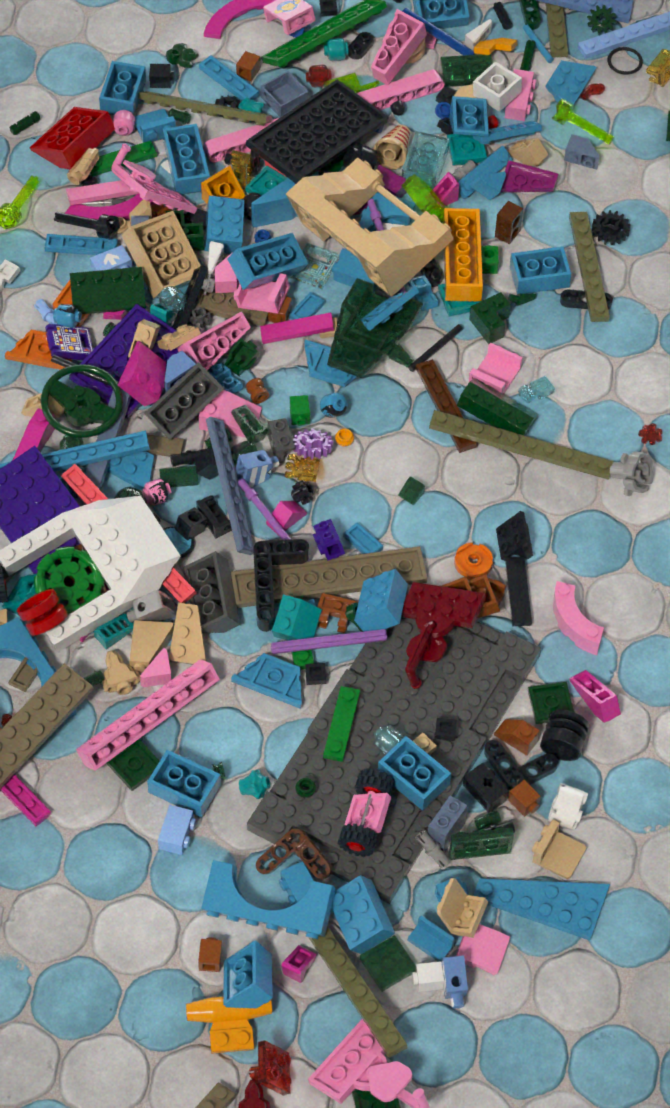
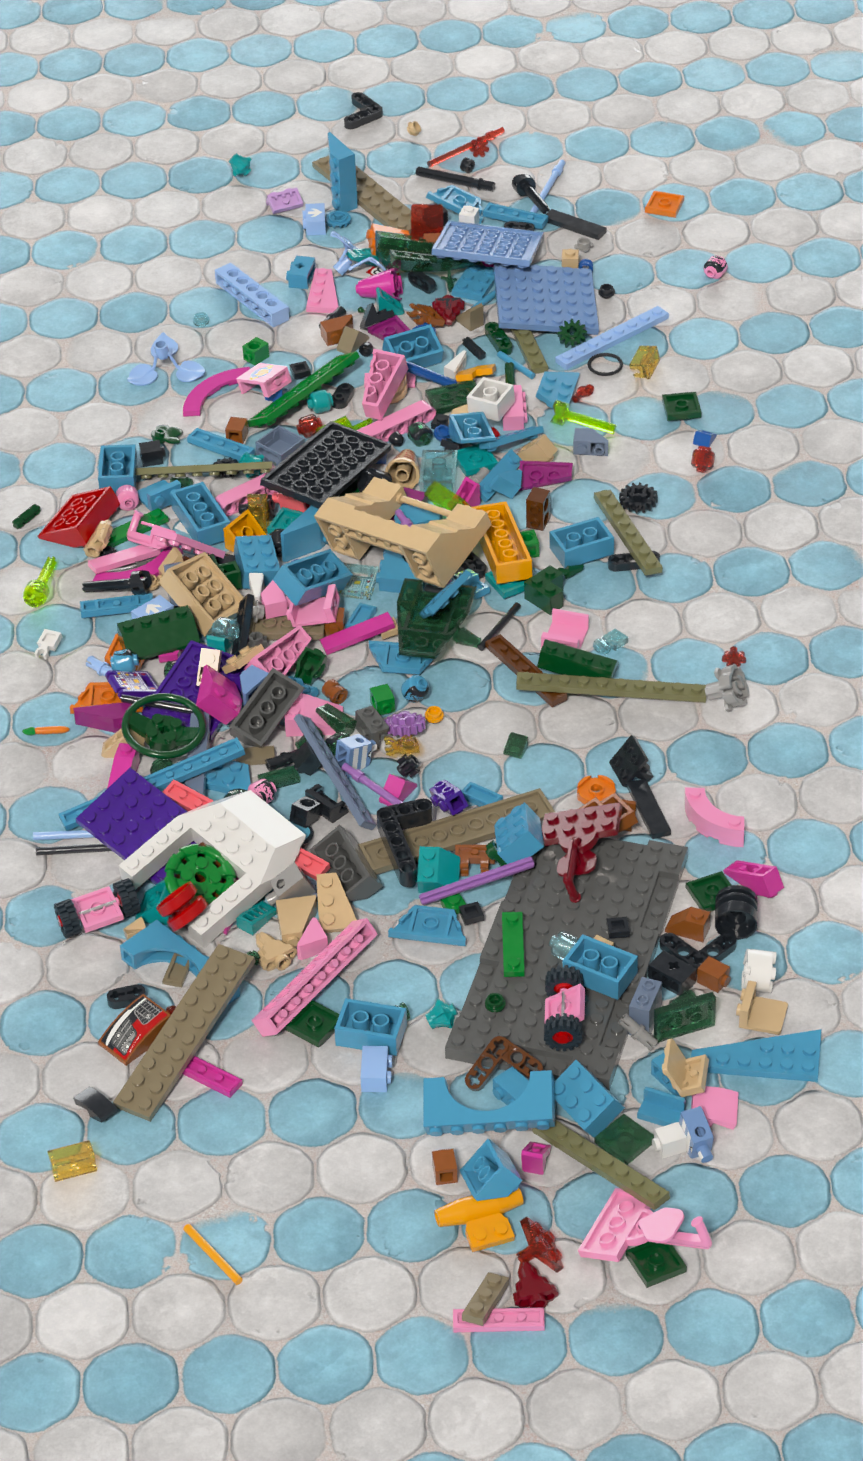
camera: 10 degrees left, 15 degrees down
none -> magenta slope [73,702,131,733]
none -> head [407,421,433,447]

